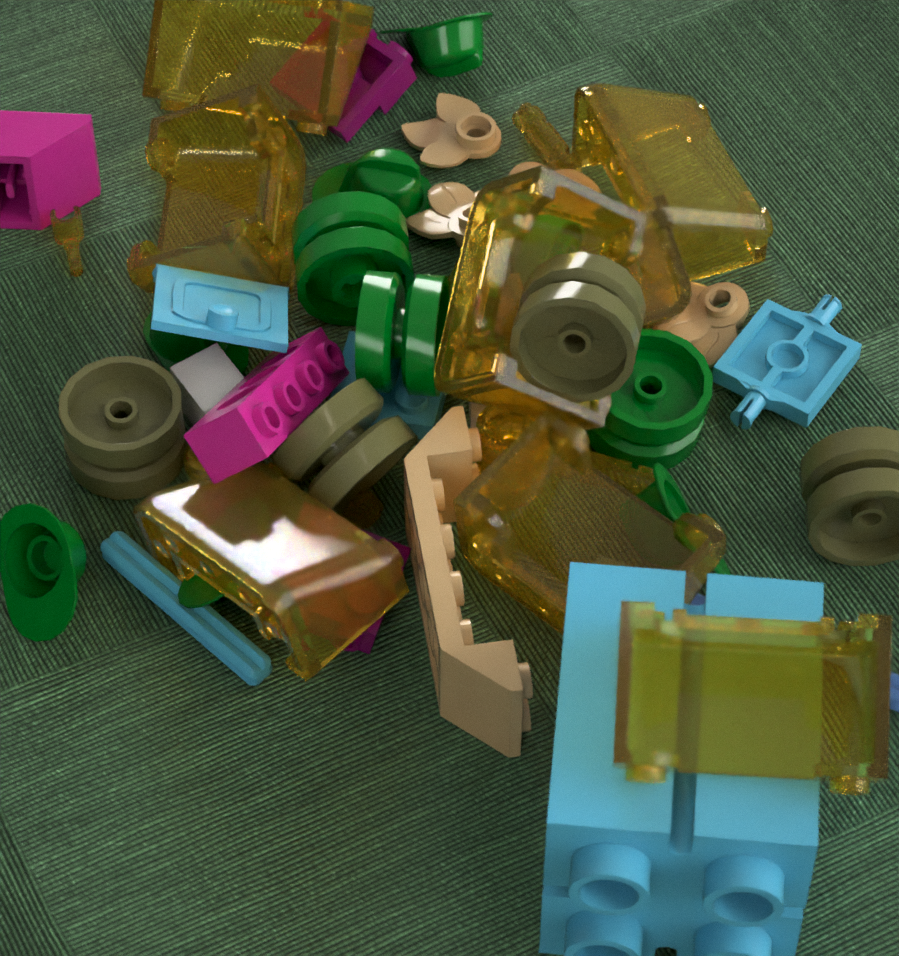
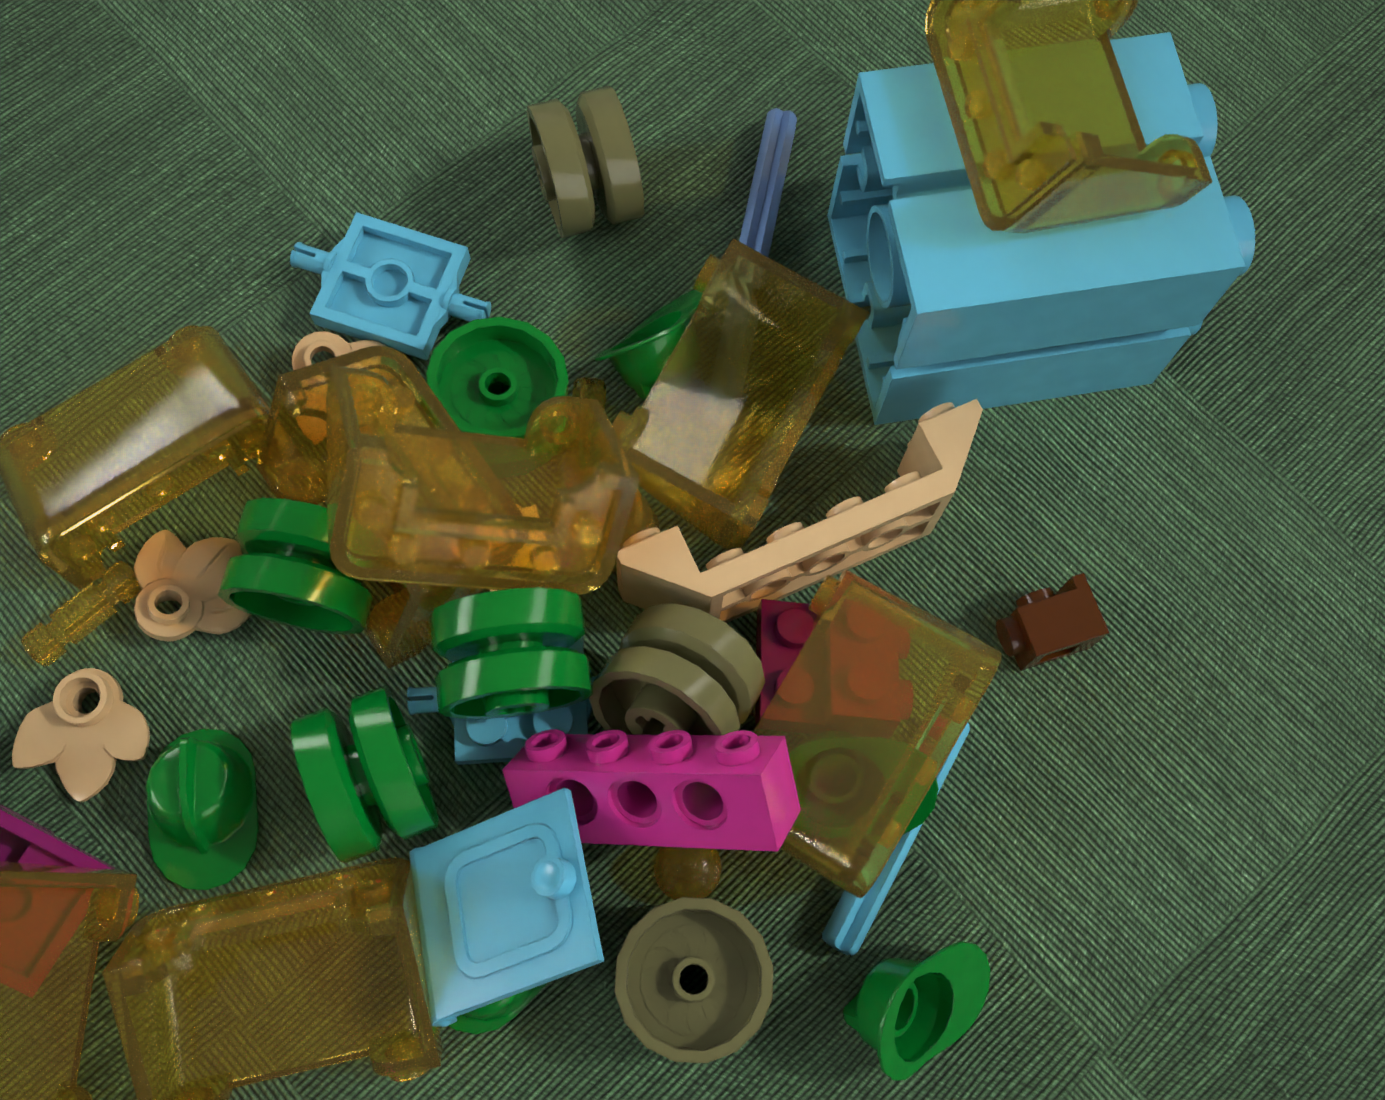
camera: 110 degrees left, 20 degrees up
white brick [169,343,244,425] -> none
tan plate [406,182,499,250] -> none
olive wheel [509,252,646,402] -> none
none -> reddish brown brick [996,573,1109,671]

